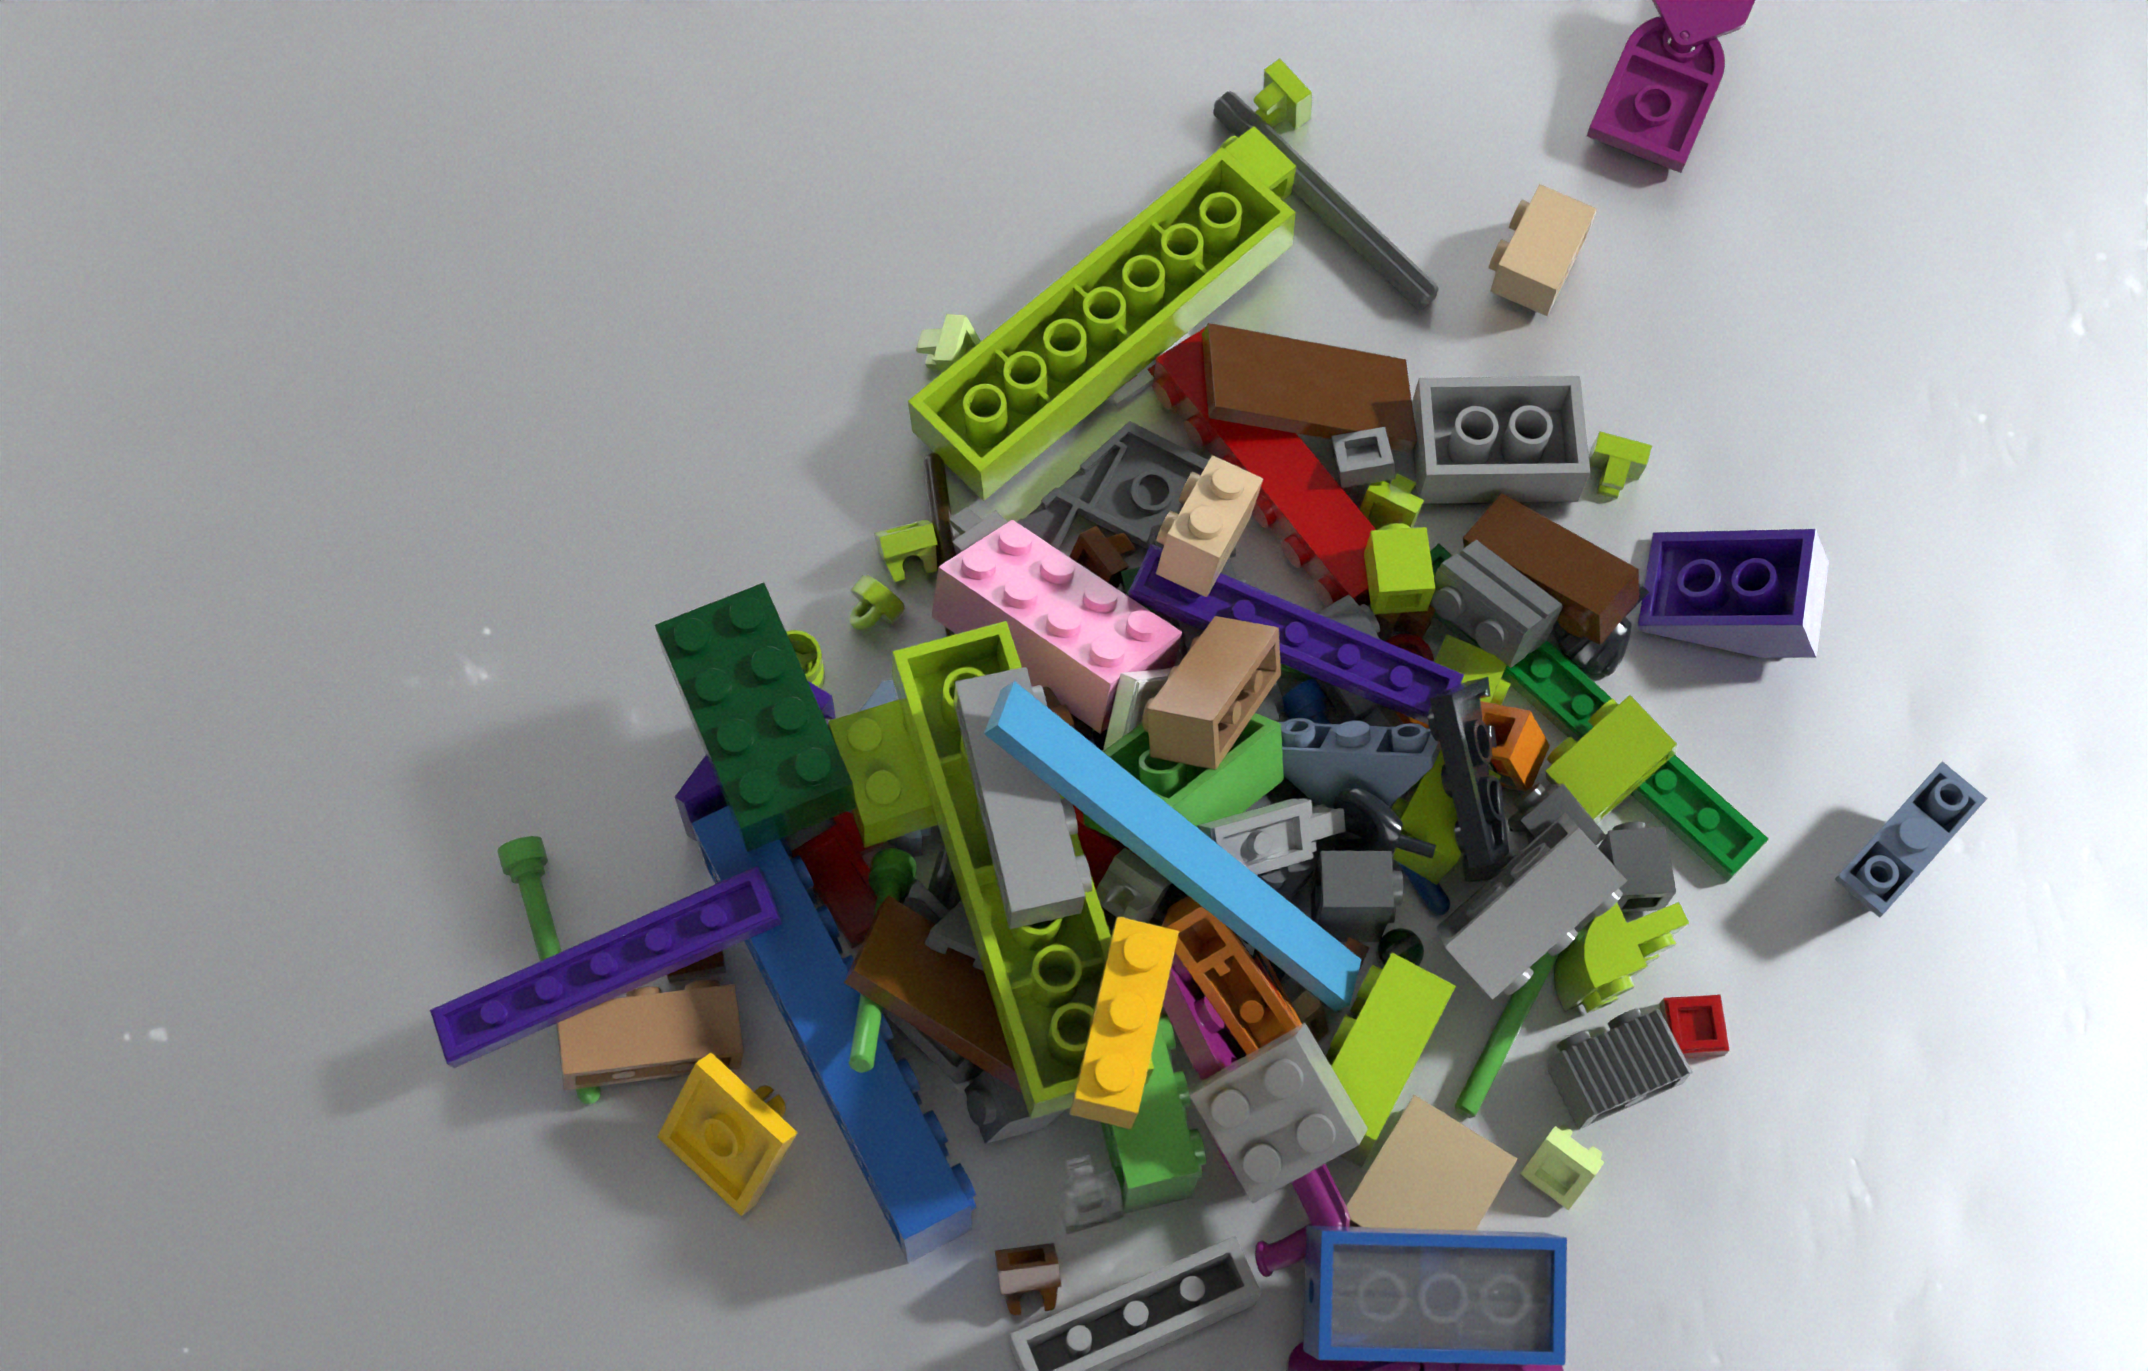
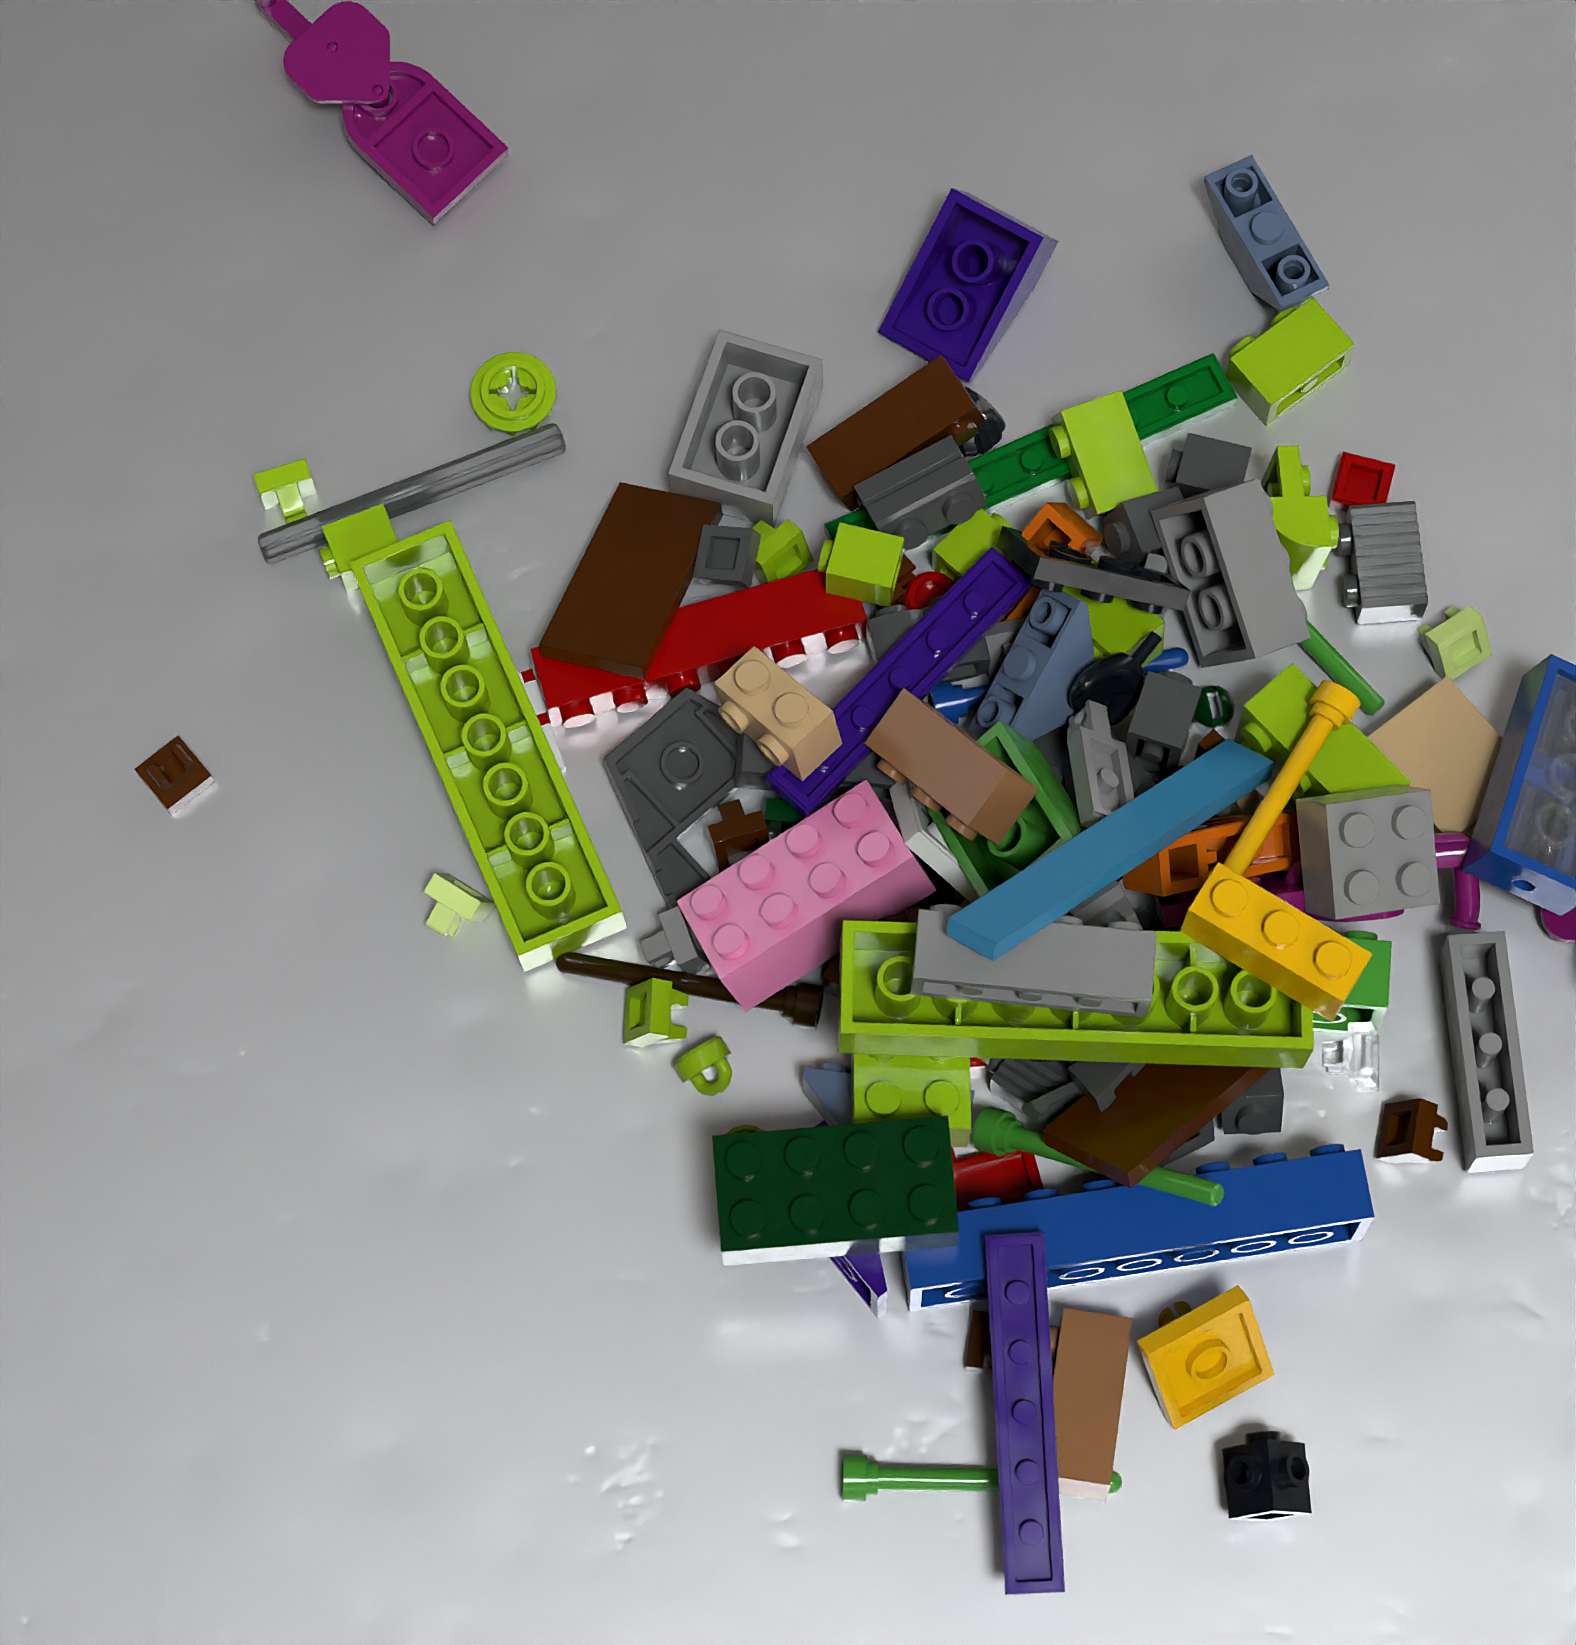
camera: 65 degrees left, 5 degrees up
tan brick [1488,184,1597,316] -> none
lime tile [1589,431,1652,499] -> none
none -> reddish brown tile [134,736,215,816]
none -> lime gear [470,352,557,436]
none -> black brick [1222,1431,1312,1522]
none -> yellow piece [1223,680,1361,876]
none -> lime brick [1226,297,1355,426]

